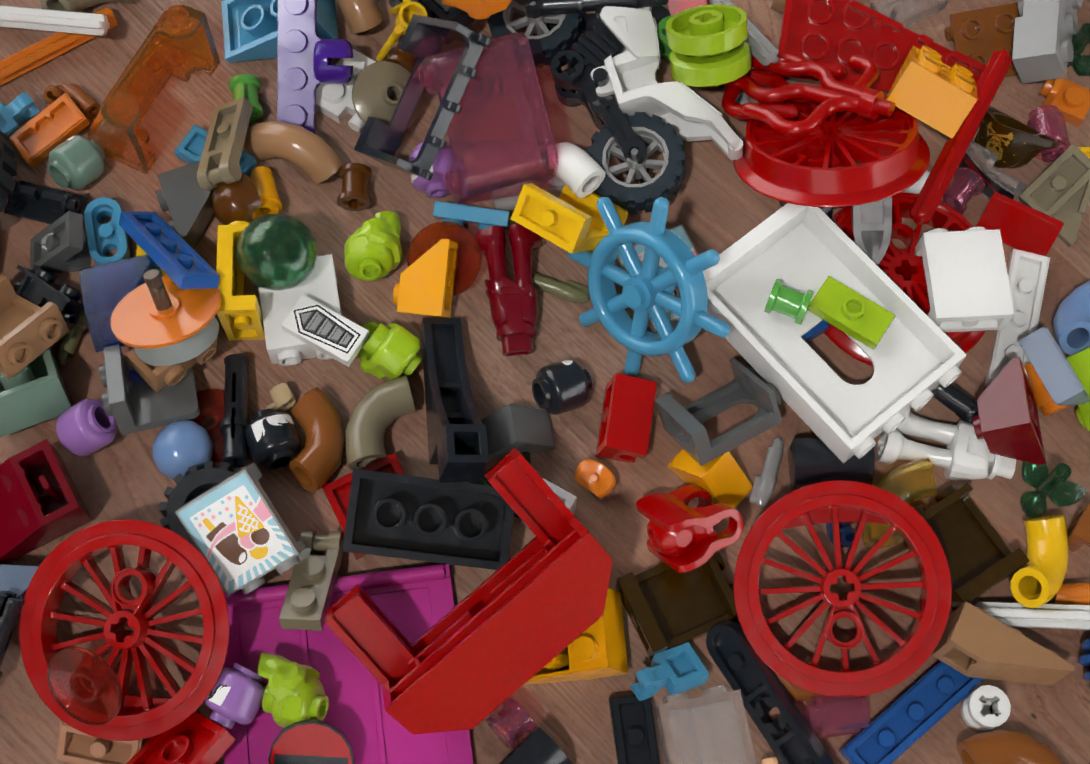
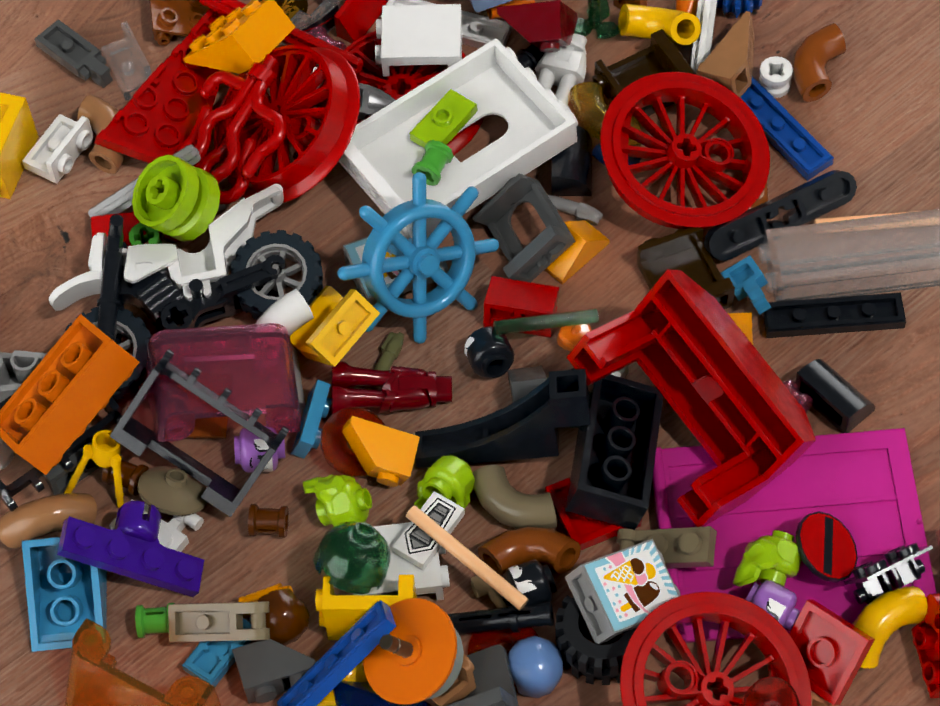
camera: 80 degrees left, 10 degrees down
medium nougat cylinder [244,120,343,184] -> none
red piece [636,484,744,573] -> none
clear pink brick [804,695,870,739] -> none
none -> light nougat bar [406,505,529,611]
none -> bar [493,309,599,335]

